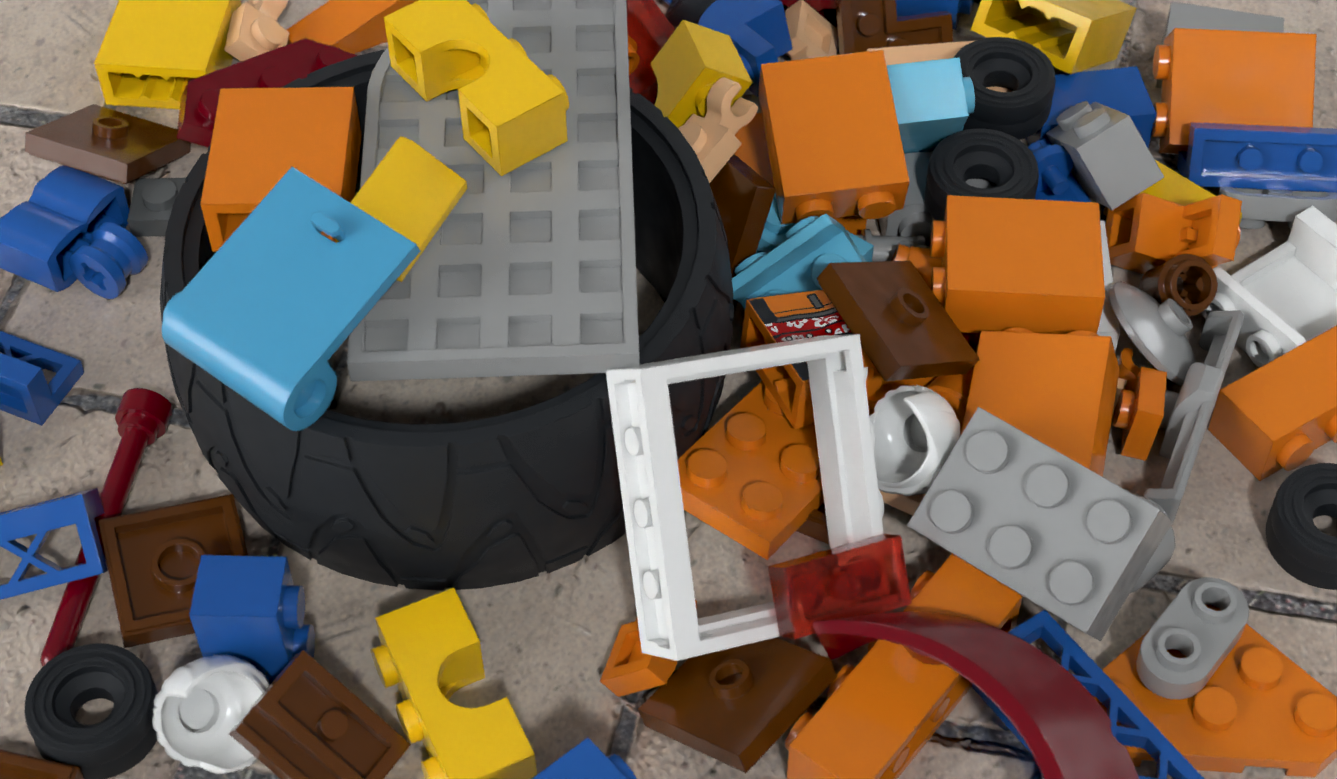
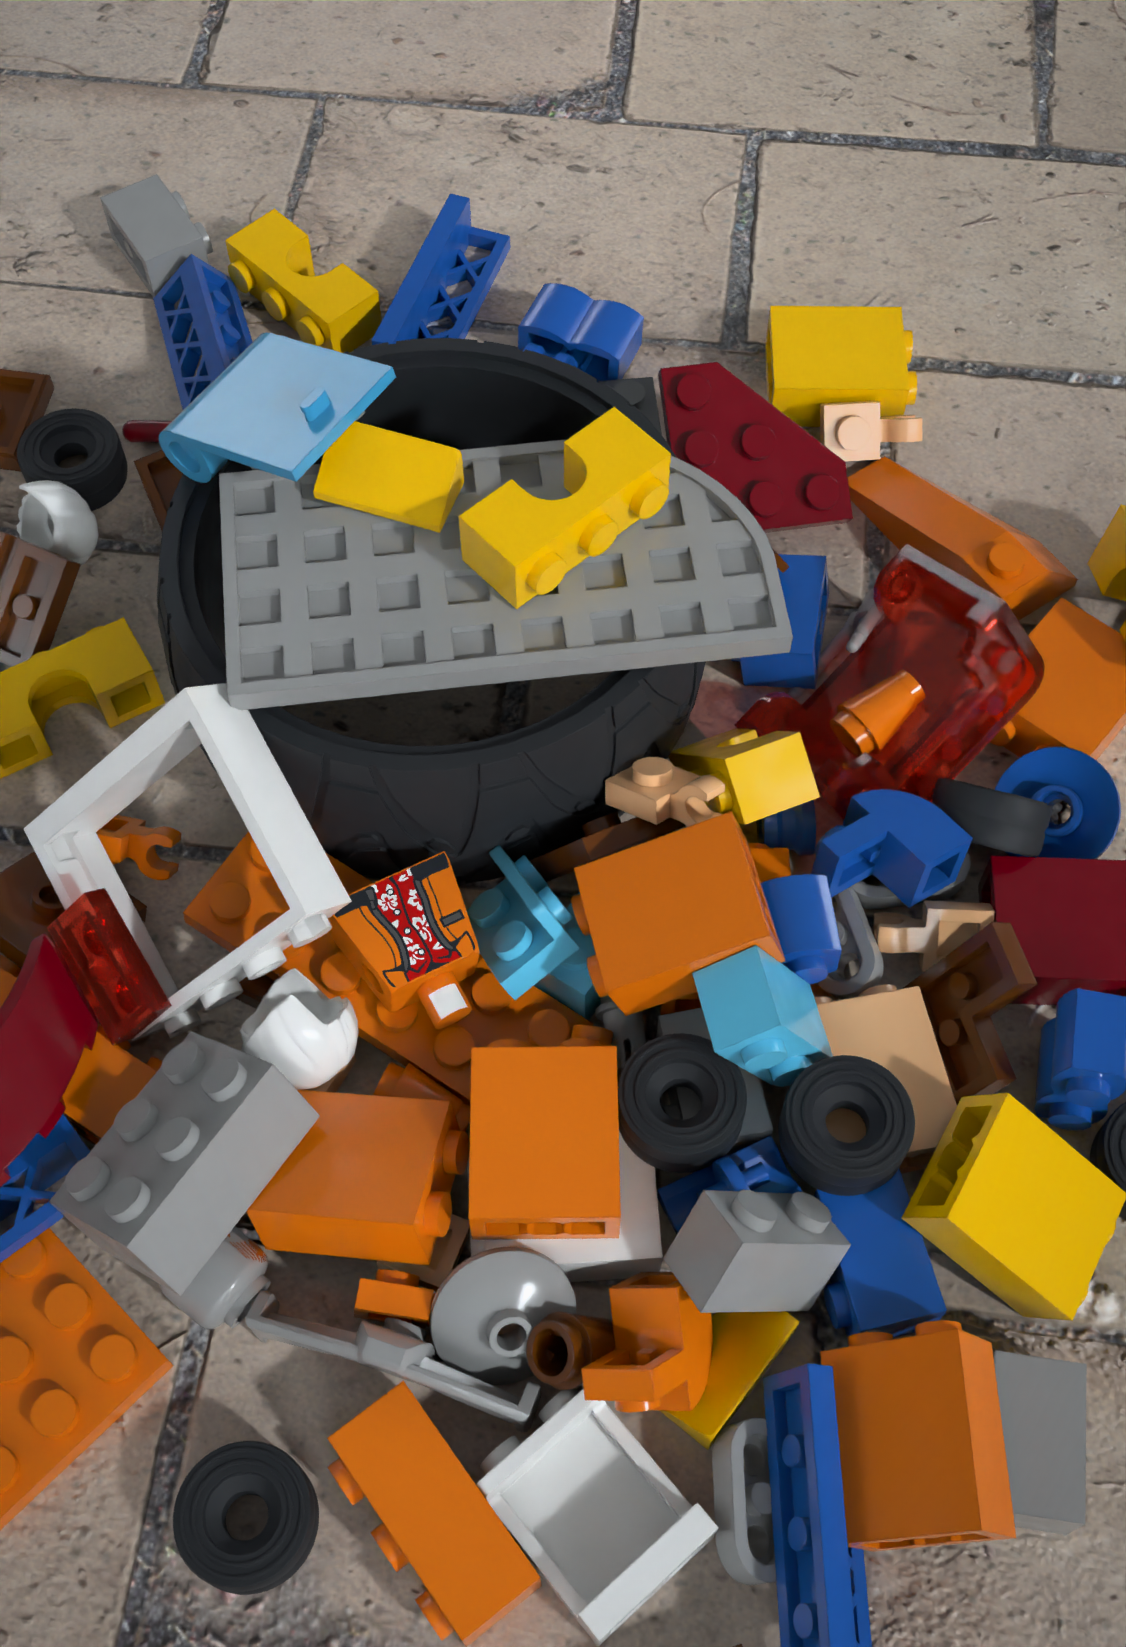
camera: 85 degrees right, 10 degrees up
reddish brown plate [25,104,191,184] -> none
blue brick [189,555,315,686] -> none
orange brick [200,87,362,252] -> none
reddish brown plate [816,261,980,381] -> none
light grey plate [1136,577,1249,699] -> none

